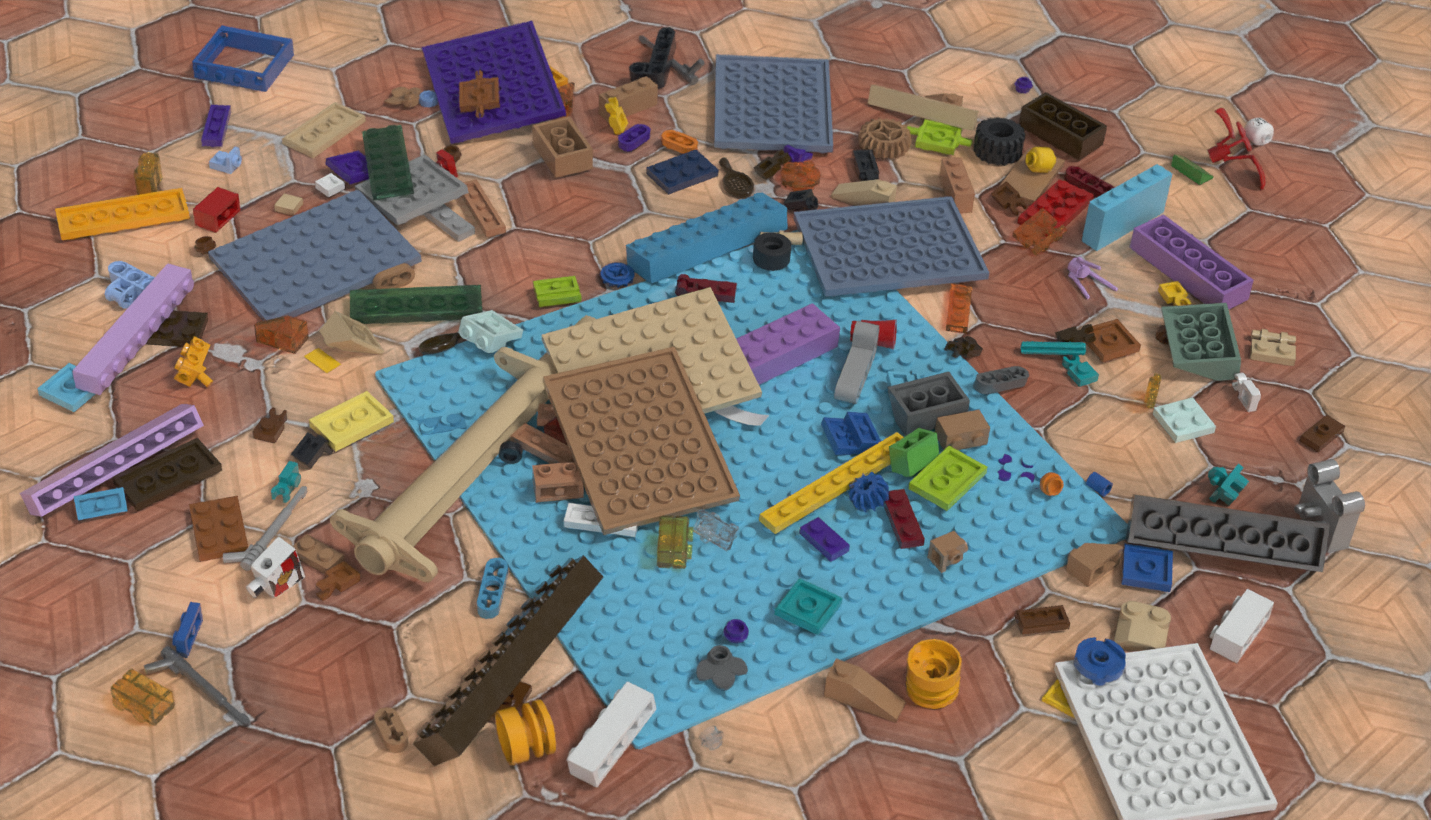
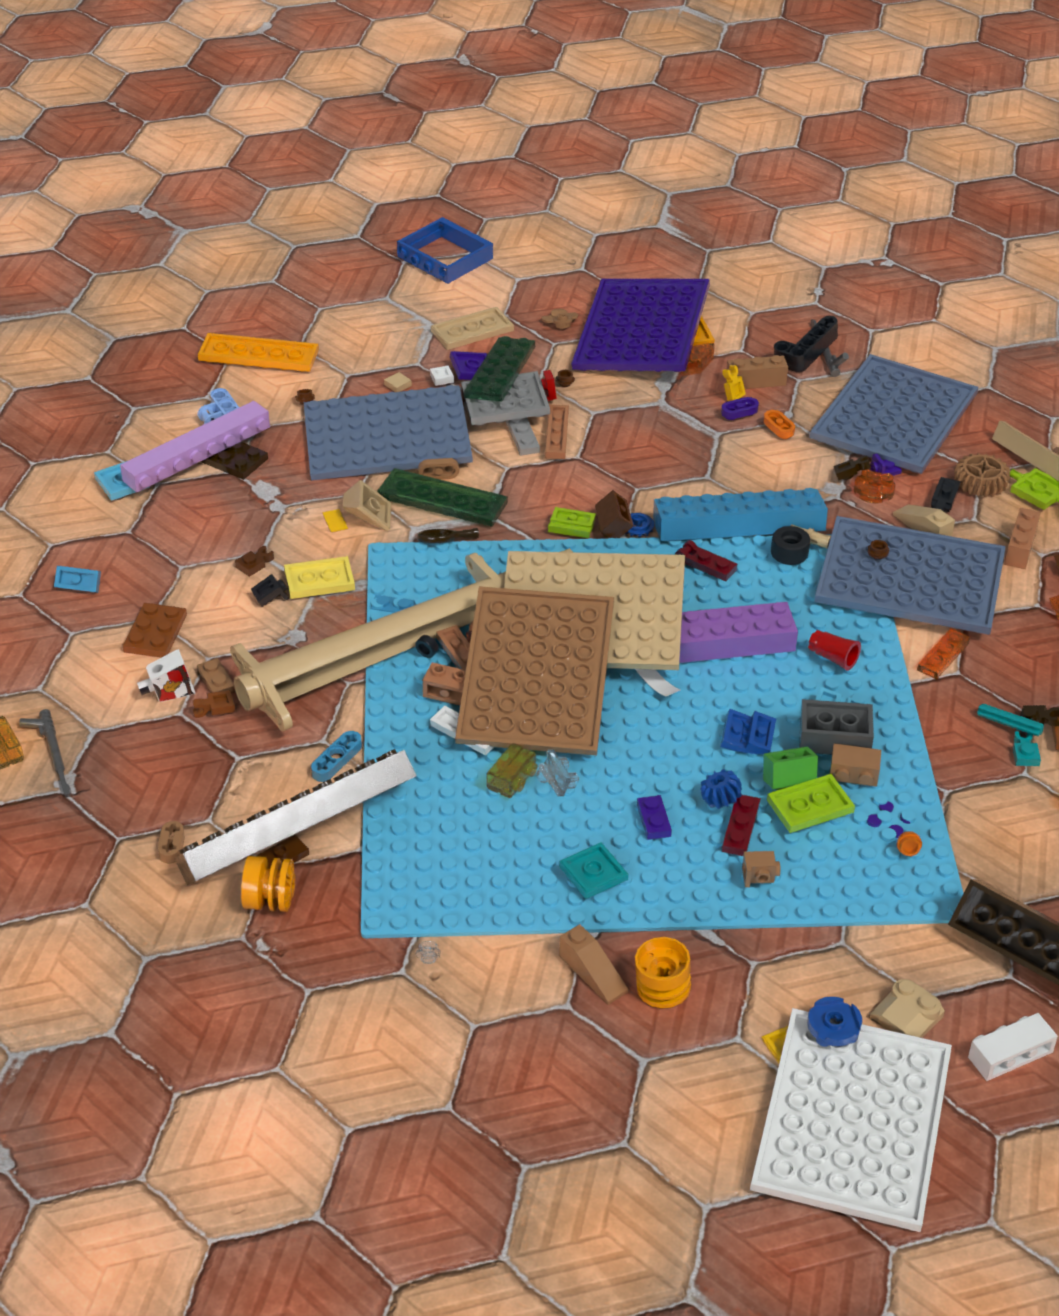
camera: 30 degrees right, 0 degrees up
lavender brick [20,404,204,517] -> none
dark brown plate [112,438,222,511] -> none
clear yellow brick [134,153,162,195] -> none
blue plate [172,602,203,658] -> none
light orange brick [174,336,213,388] -> none
red brick [193,187,241,233] -> none
dark purple plate [201,105,231,147] -> none
light blue bracket [209,146,242,174] -> none
light grey piece [223,486,308,571] -> none
clear orange slope [254,315,309,354] -> none
teal plate [271,461,301,503] -> none
medium blue tile [419,90,438,107] -> none
light aqua plate [458,310,523,353] -> none
dark orange plate [459,70,500,118] -> none
medium nougat brick [532,116,593,178] -> none
white brick [567,682,656,787] -> none
dark blue plate [646,149,719,195] -> none
dark grey plate [696,645,748,690] -> none
dark brown piece [719,157,754,198] -> none
dark purple plate [723,619,749,643] -> none
yellow plate [759,432,904,534] -> none
black bracket [783,189,818,211] -> none
light grey beam [834,321,880,404] -> none
dark brown plate [944,336,983,358] -> none
dark grey beam [973,366,1029,394] -> none
reddish brown plate [1014,605,1070,635] -> none
medium nougat slope [1066,543,1123,587] -> none
blue hinge [1086,472,1113,497] -> none
blue plate [1121,544,1173,592] -> none
none -> reddish brown brick [595,490,634,538]
none -> reddish brown plate [867,540,889,559]

